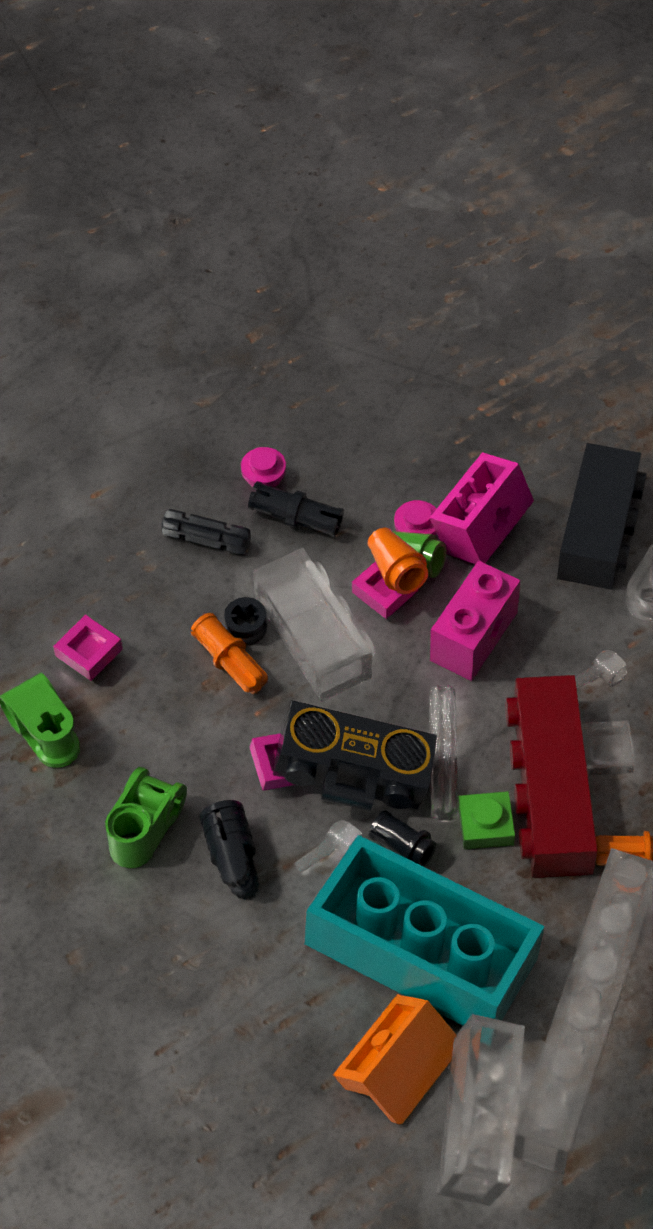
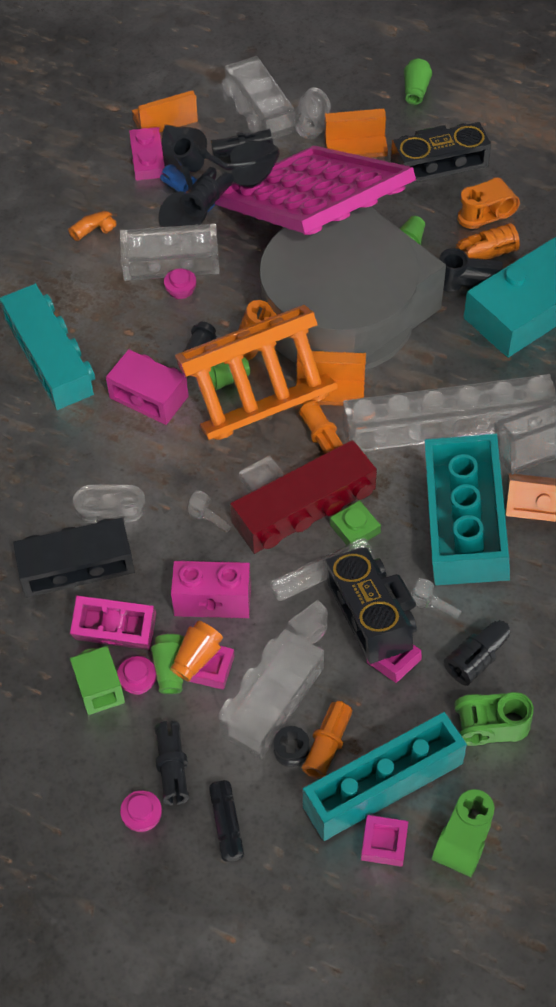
camera: 120 degrees left, 0 degrees up
black pin [368,810,436,867] -> none
none -> bright green brick [70,646,125,715]
none -> clear plate [288,600,328,650]
none -> teal brick [303,712,467,842]

